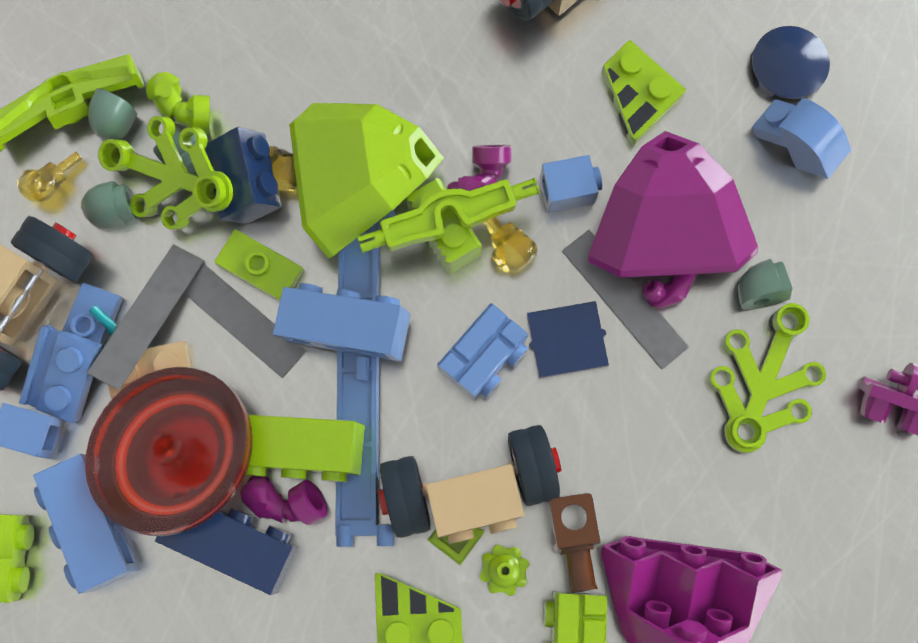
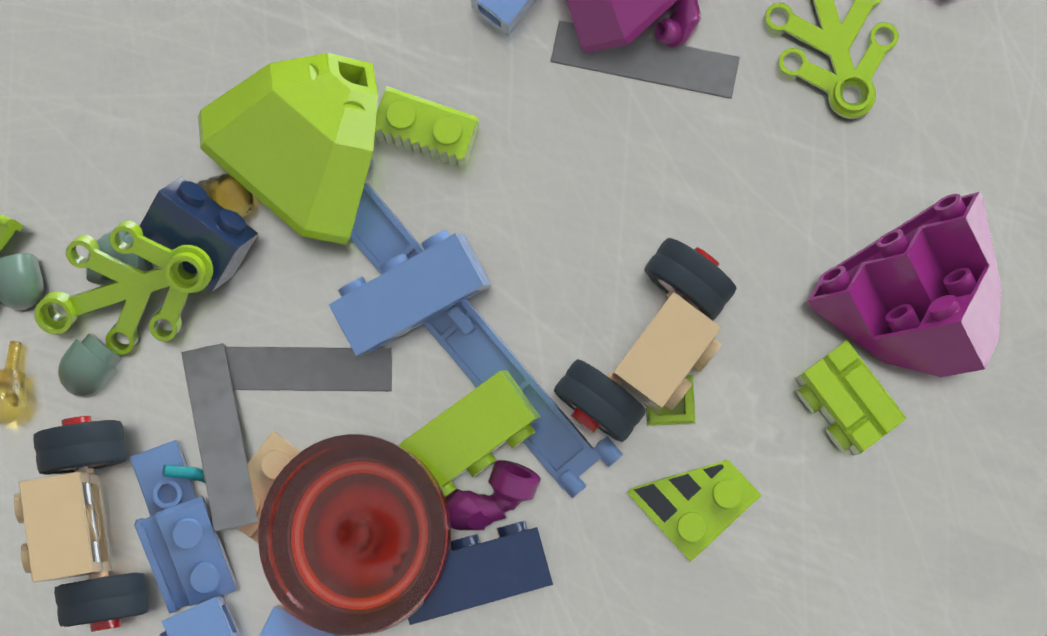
camera: 40 degrees left, 5 degrees up
lime arm [146,72,210,135] -> none
lime plate [214,229,305,301] -> none
lime piece [357,178,540,253] -> none
medium blue brick [437,303,528,401] -> none
magenta arm [447,145,512,191] -> none
lime plant [479,545,530,596] -> none
clear yellow piece [487,217,538,271] -> none
dark blue piece [527,301,609,379] -> none
reddish brown bracket [550,493,601,593] -> none

